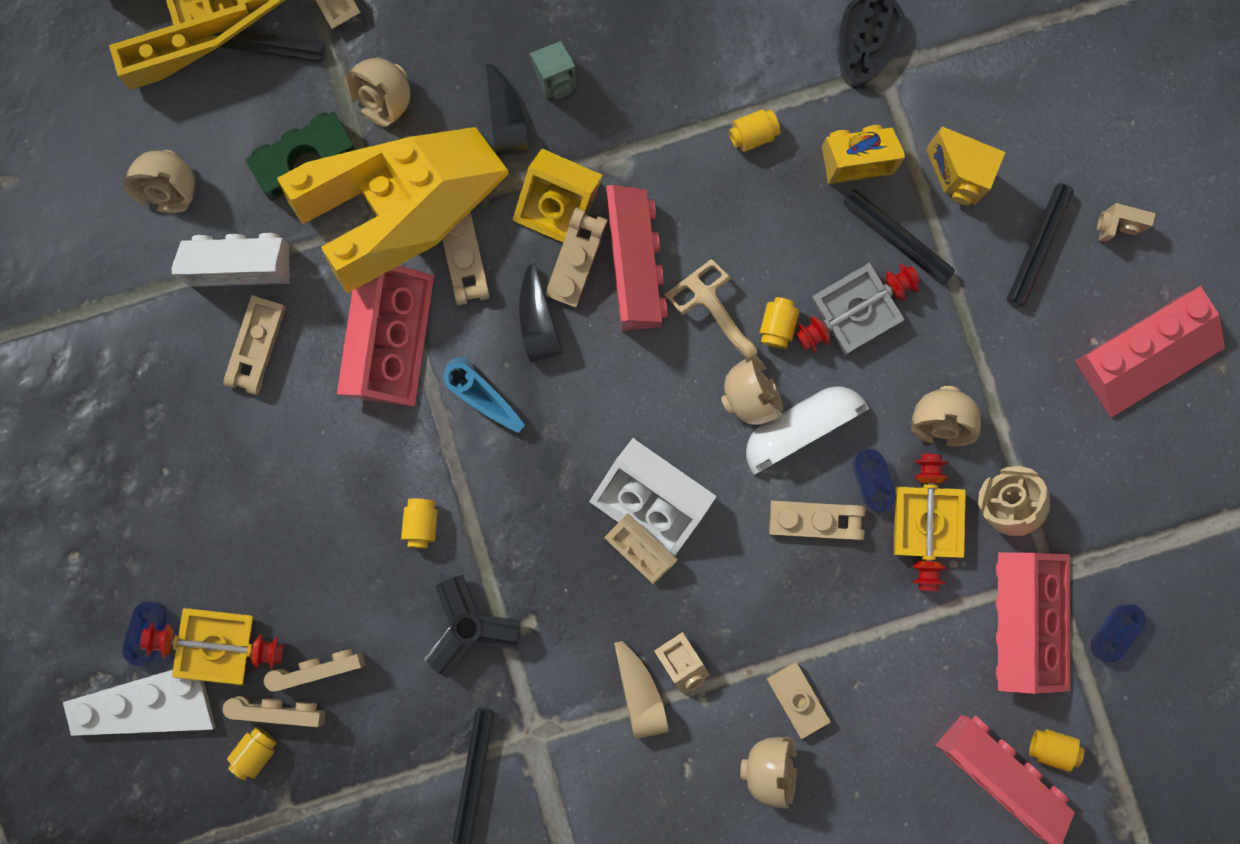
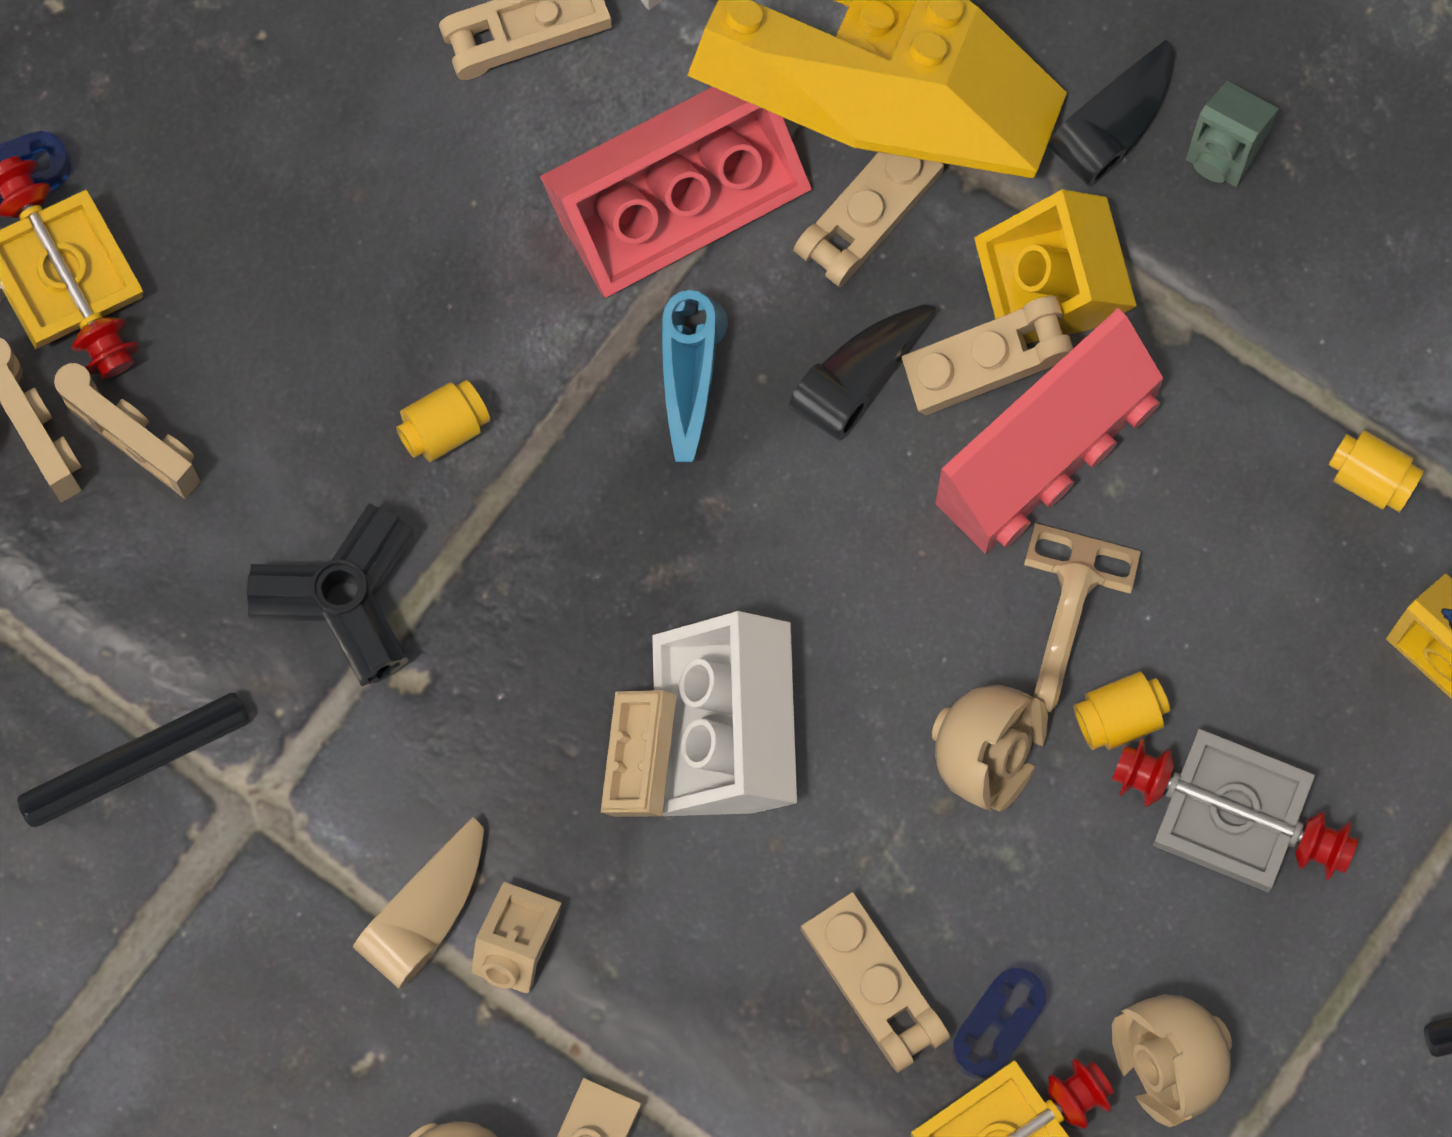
camera: 55 degrees right, 10 degrees down
white brick [746,386,870,475] -> none
black axle [843,189,955,284] -> none

